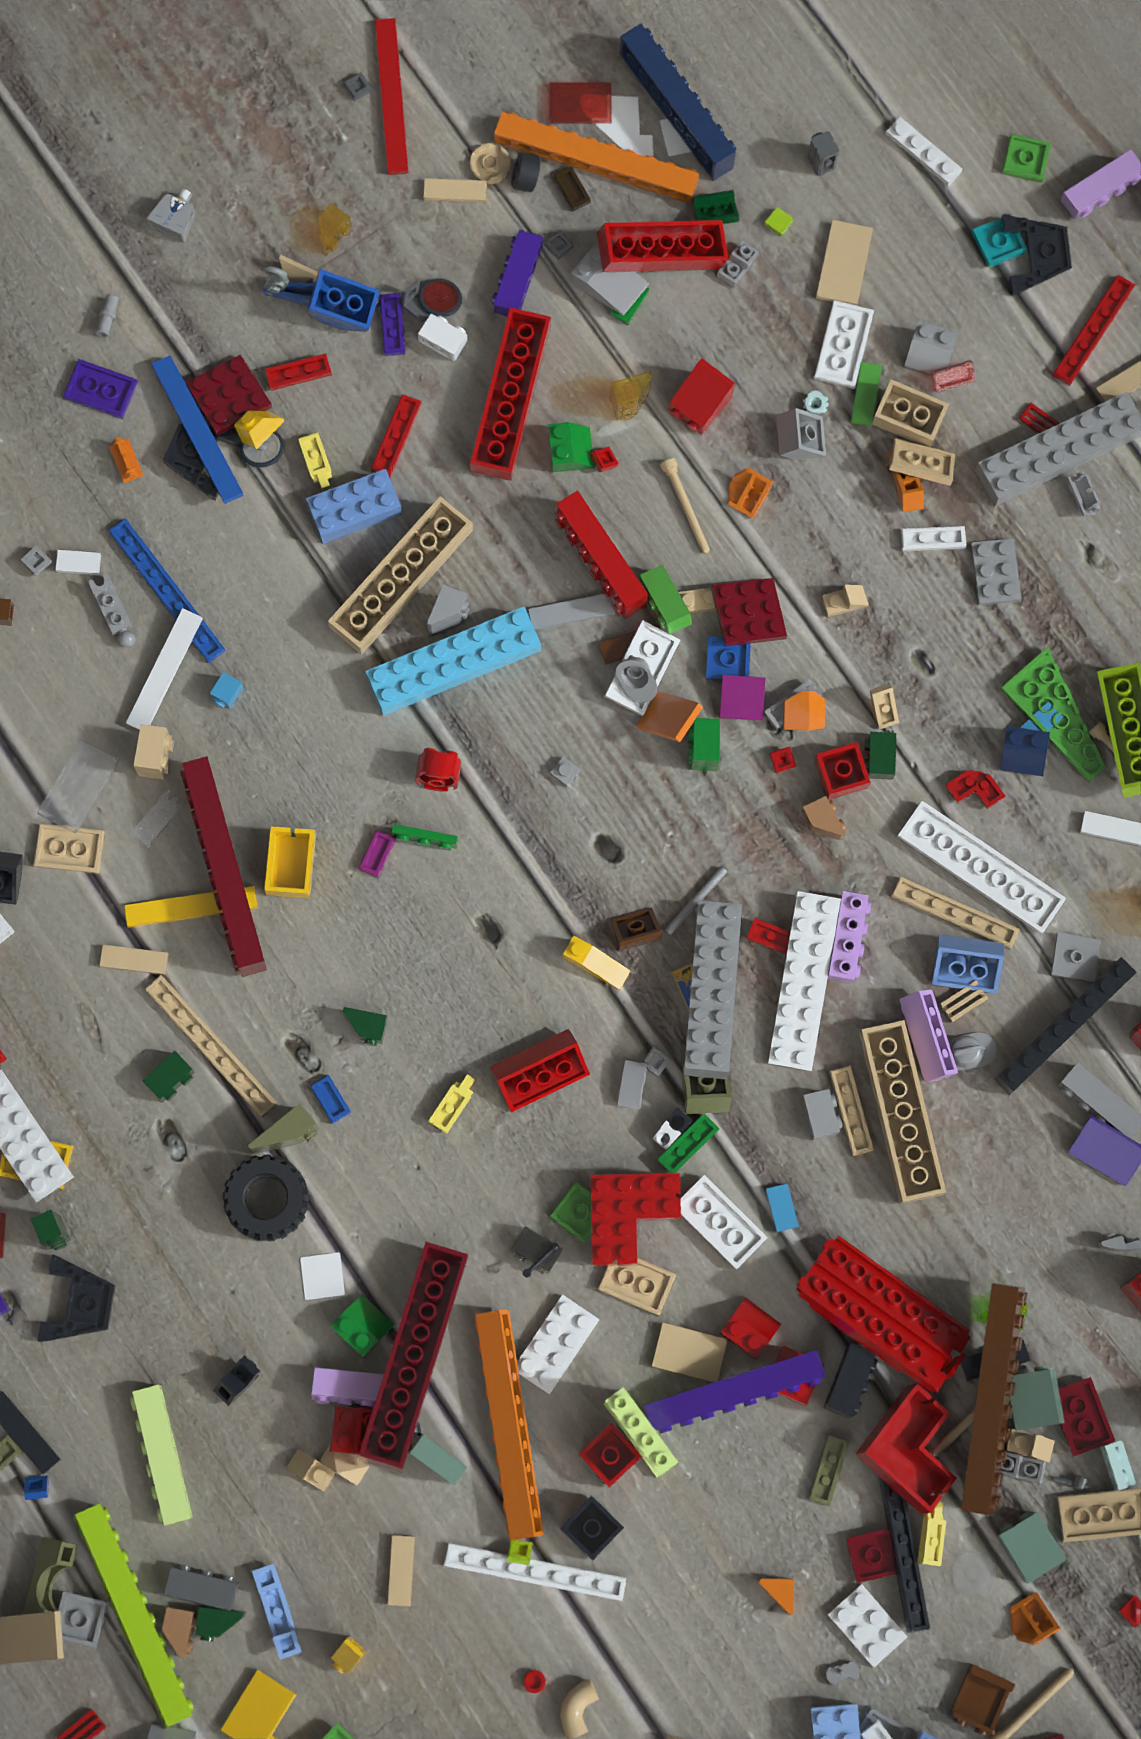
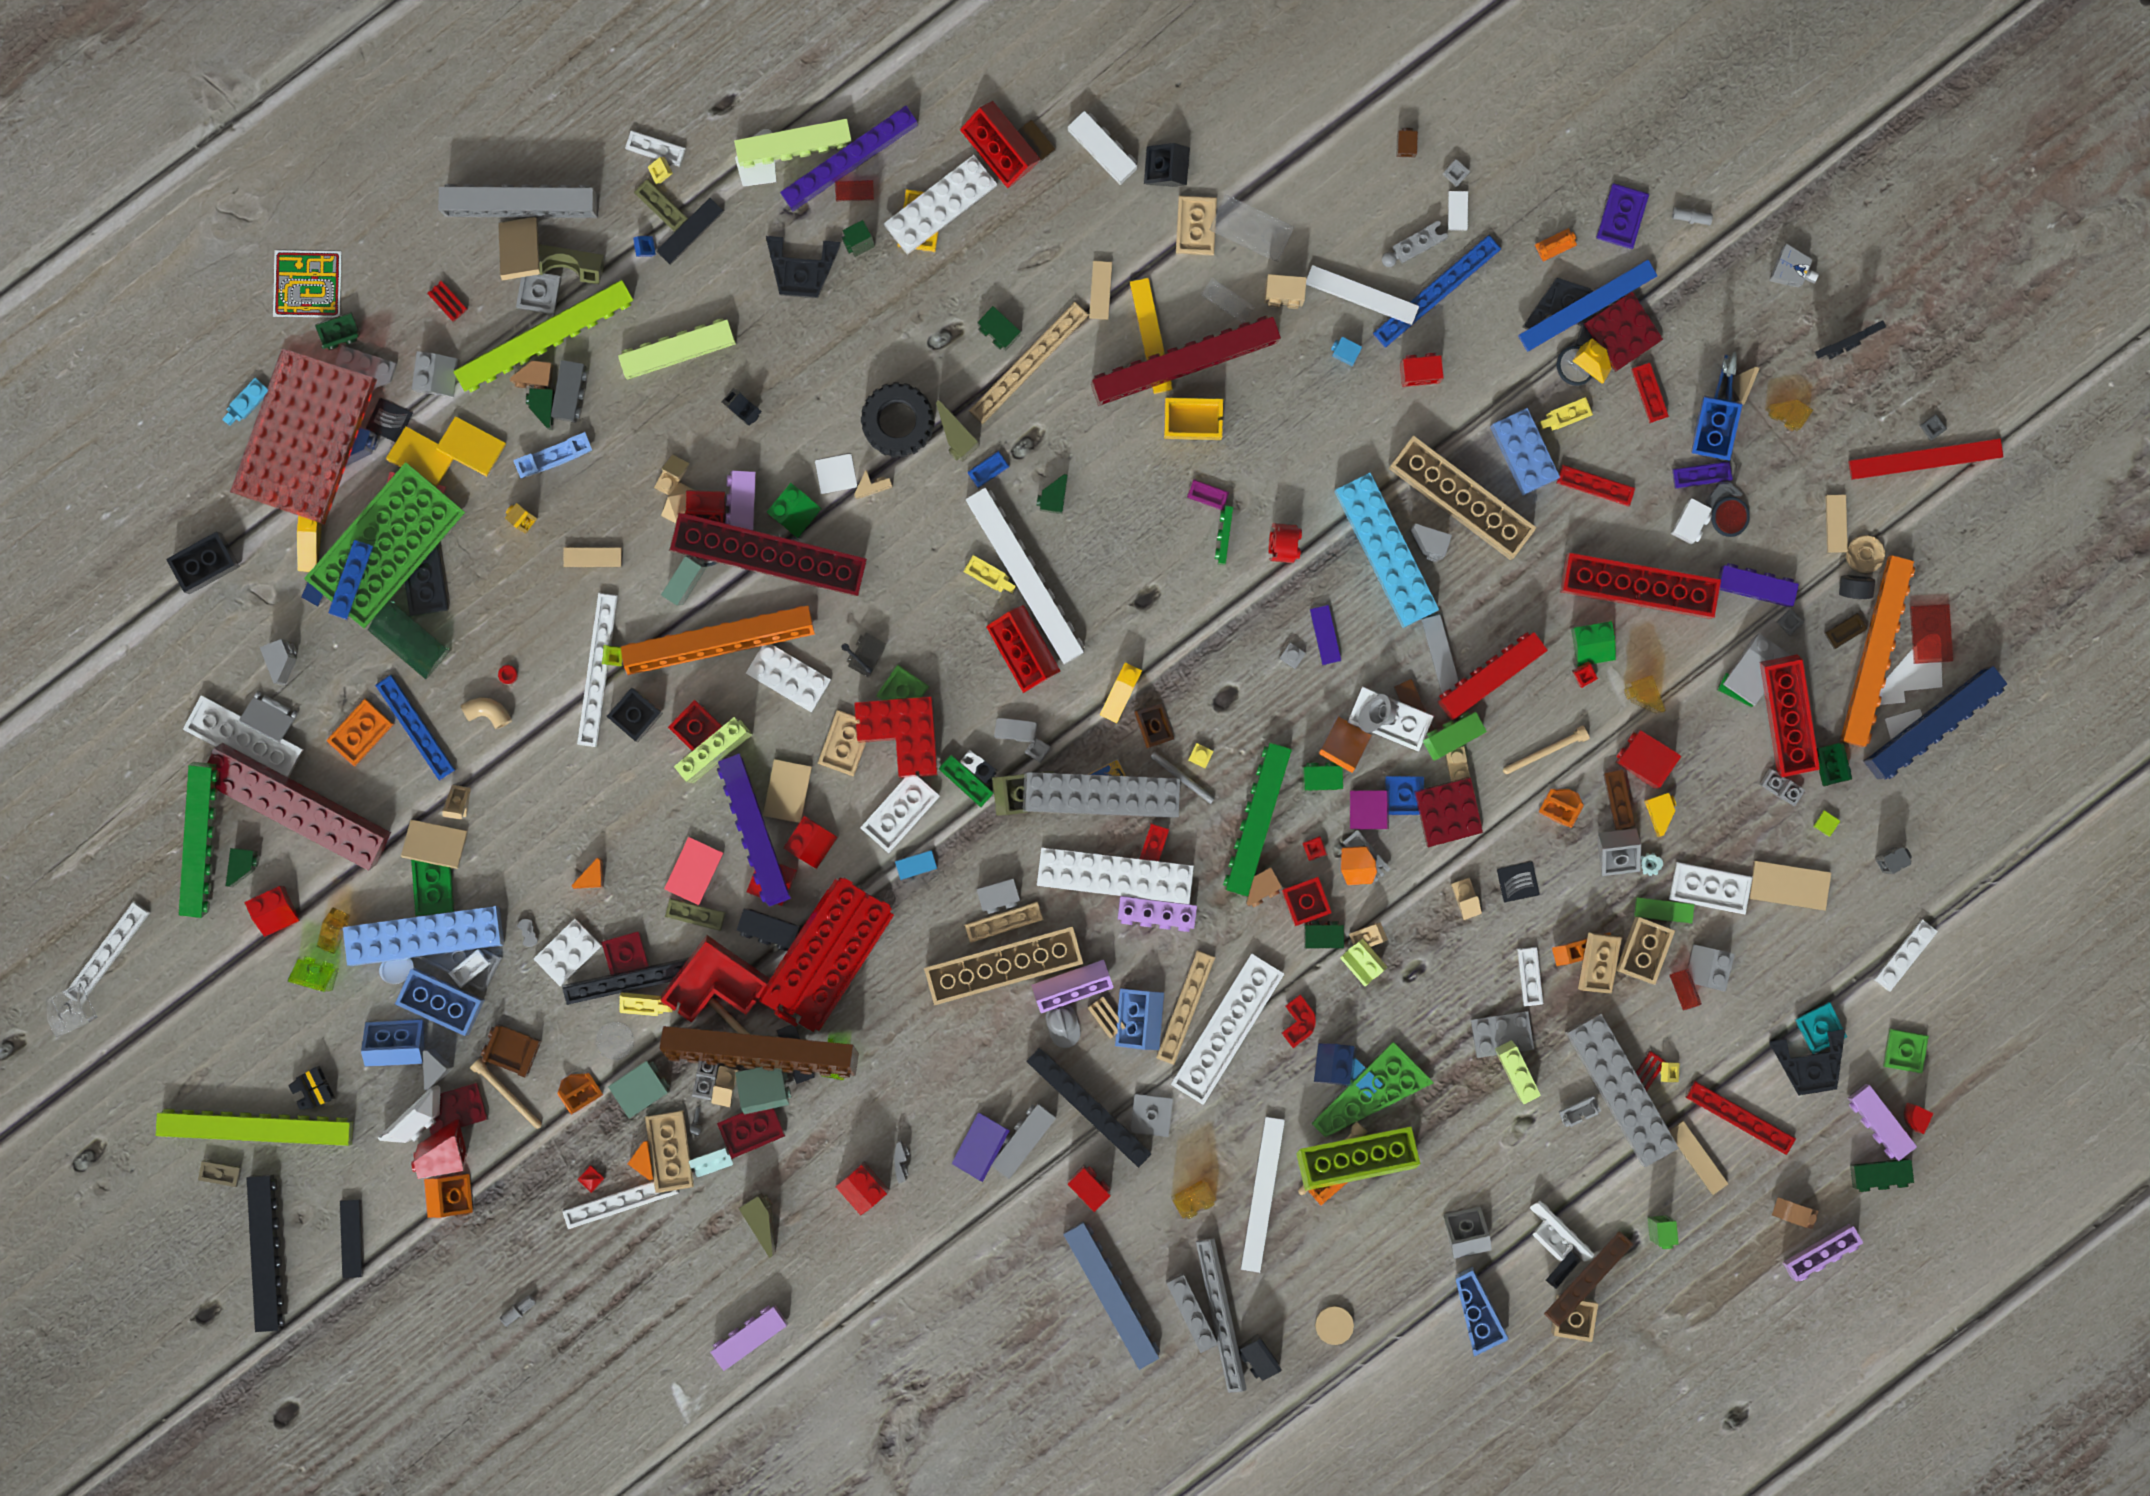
camera: 90 degrees right, 10 degrees up
none -> orange slope [627,1140,654,1180]
none -> coral tile [664,837,724,905]
none -> tan slope [854,470,893,499]
none -> white brick [966,488,1085,665]
none -> light yellow plate [1188,743,1214,768]
none -> green brick [1223,743,1292,897]
none -> dark purple tile [1310,605,1341,665]
none -> yellowish green bracket [1340,938,1388,986]
none -> red brick [1399,353,1444,387]
none -> yellowish green brick [1495,1040,1541,1104]
none -> black sticker [1497,862,1540,903]
none -> reddish brown plate [1603,769,1635,830]
none -> yellow slope [1644,793,1676,837]
none -> light yellow plate [1661,1062,1680,1082]
none -> black wing [1815,320,1886,360]
none -> red brick [1904,1103,1934,1134]

